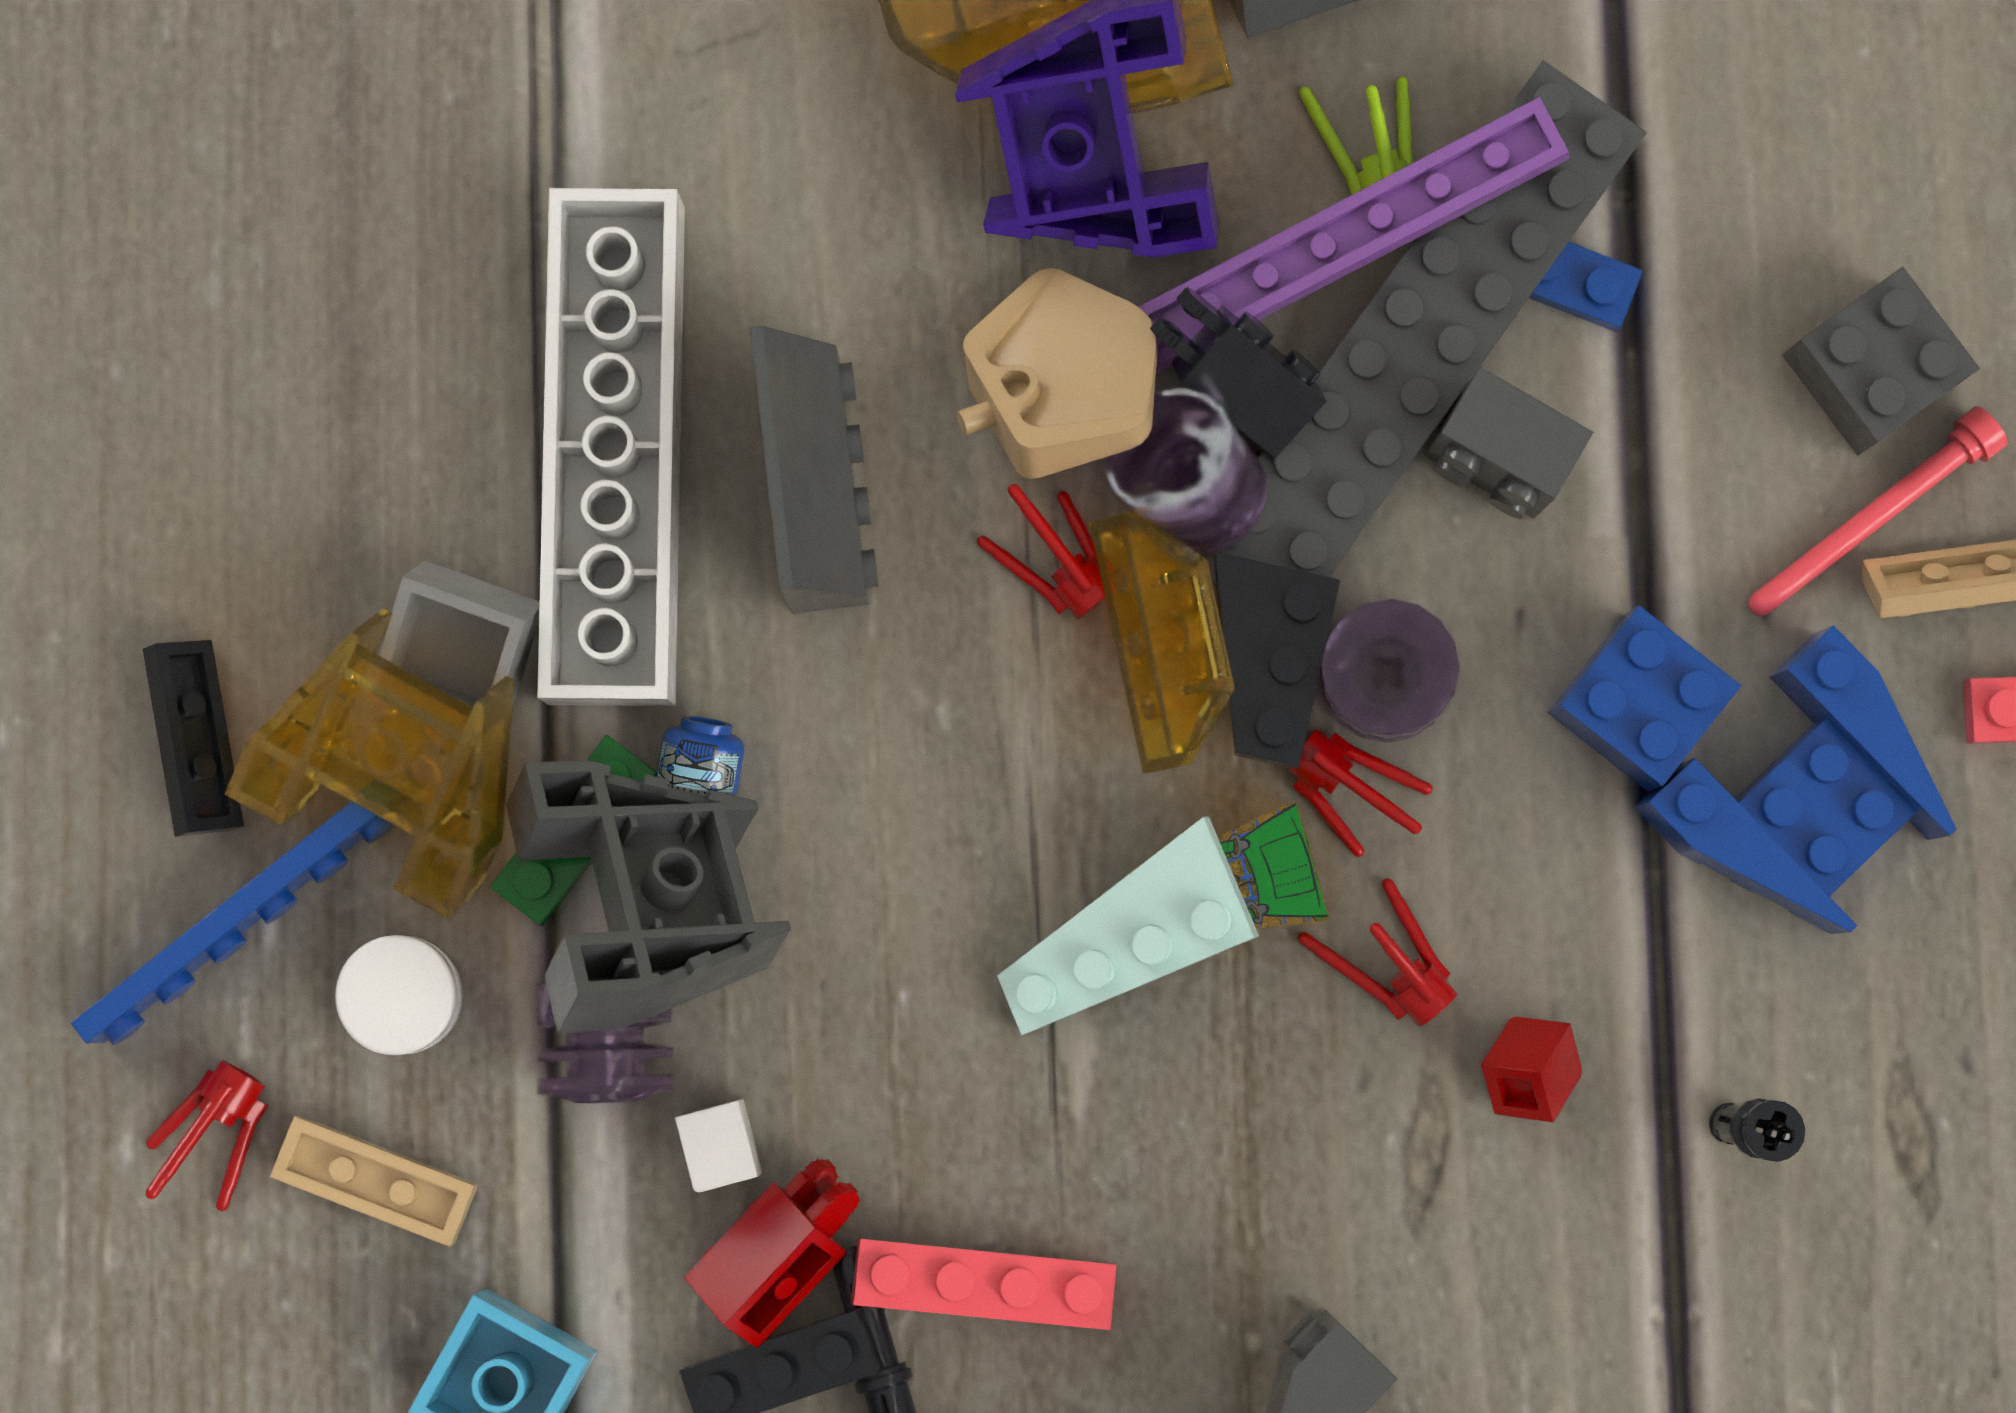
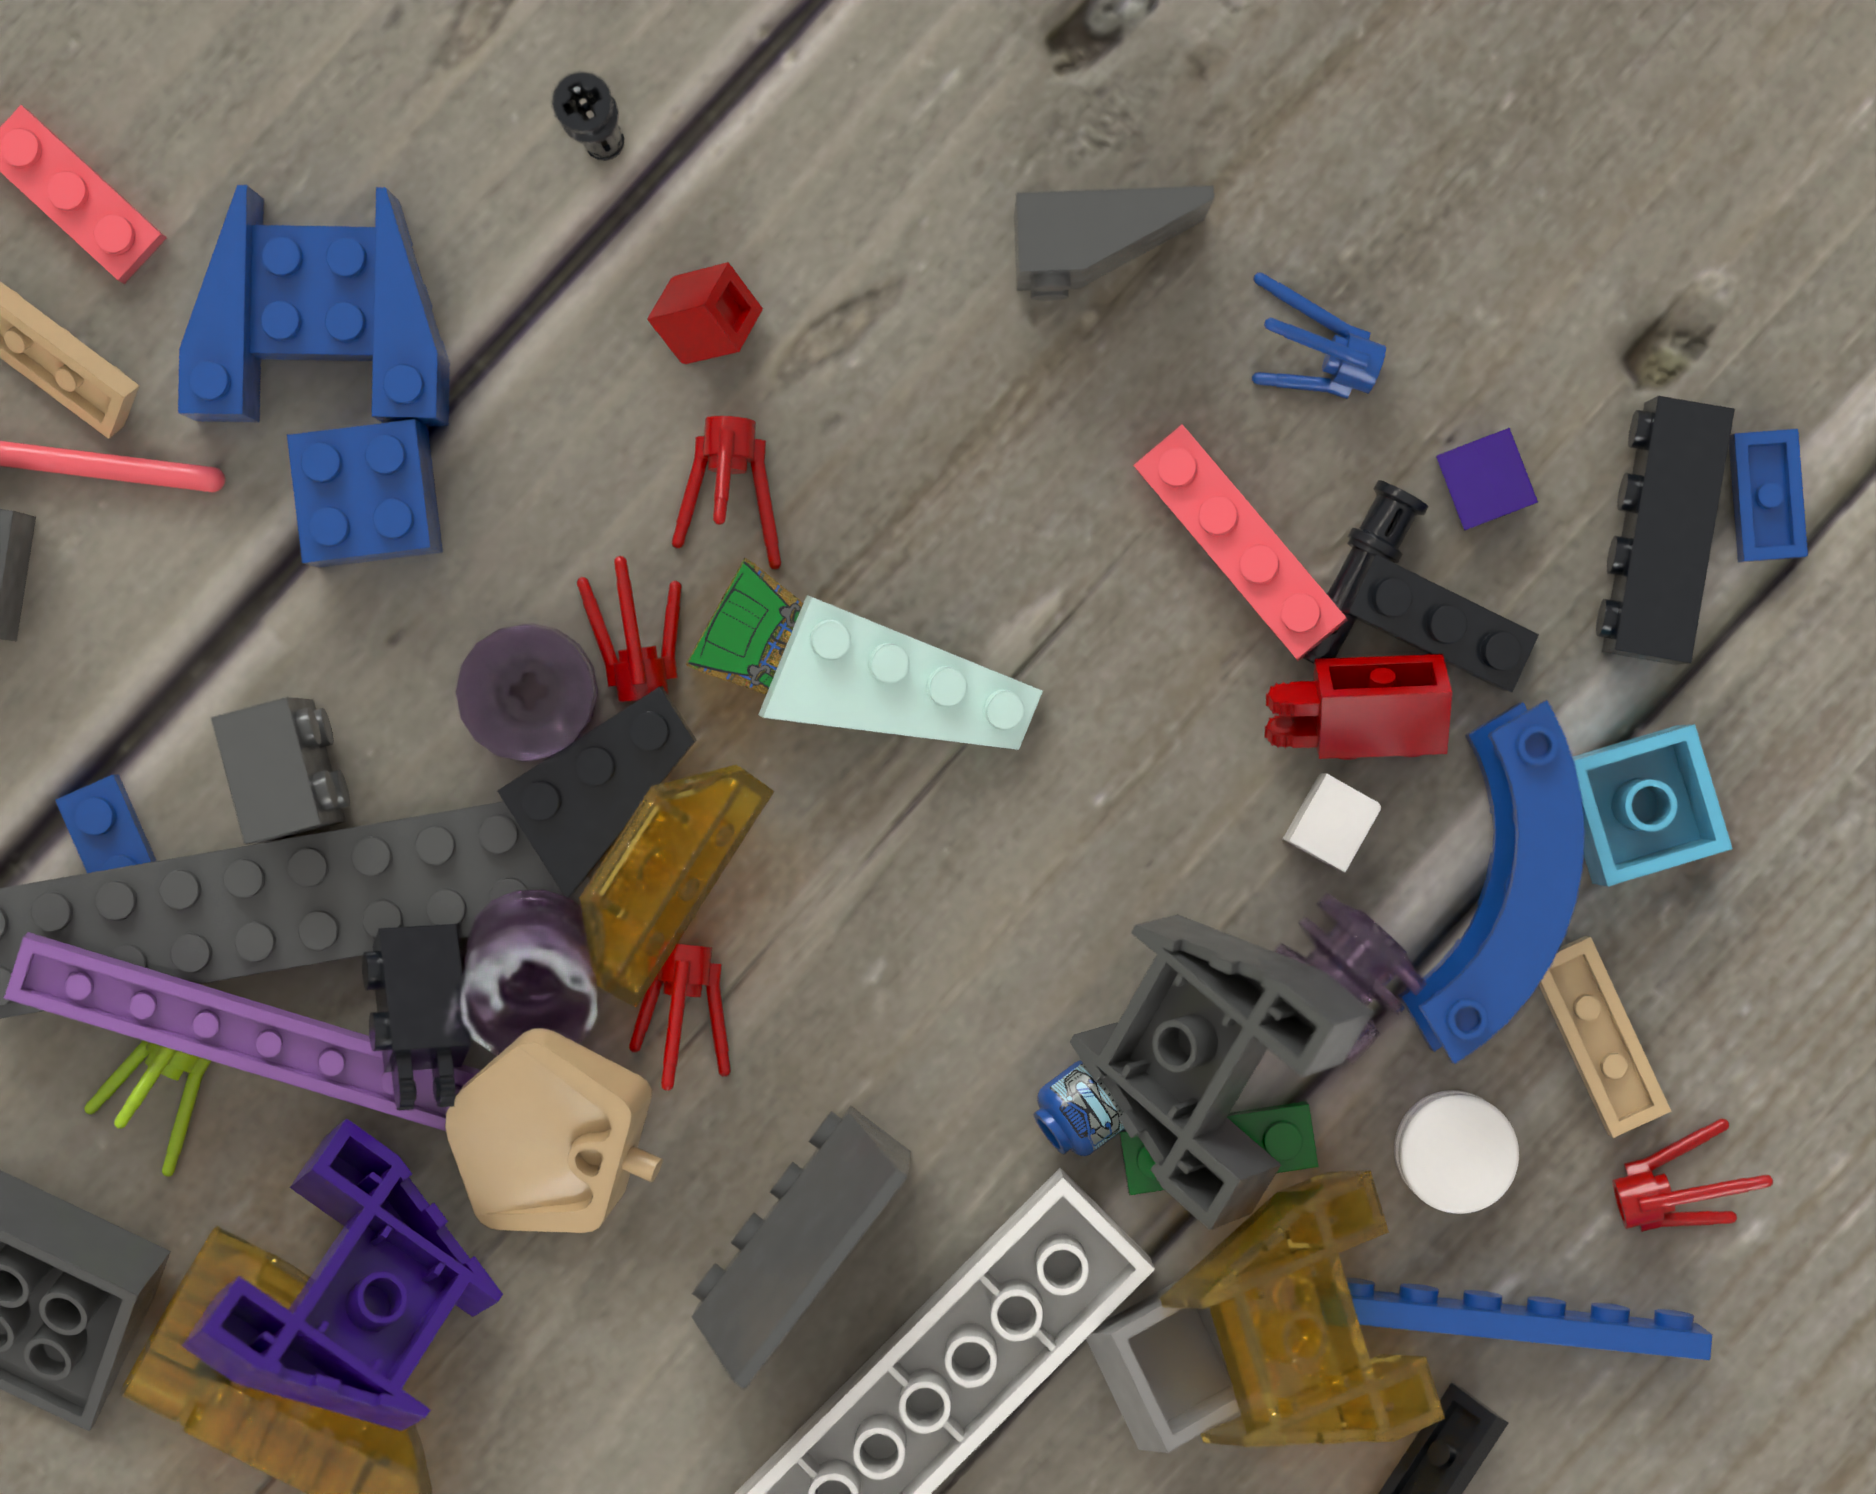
camera: 140 degrees left, 5 degrees up
none -> blue fence [1399,700,1585,1064]

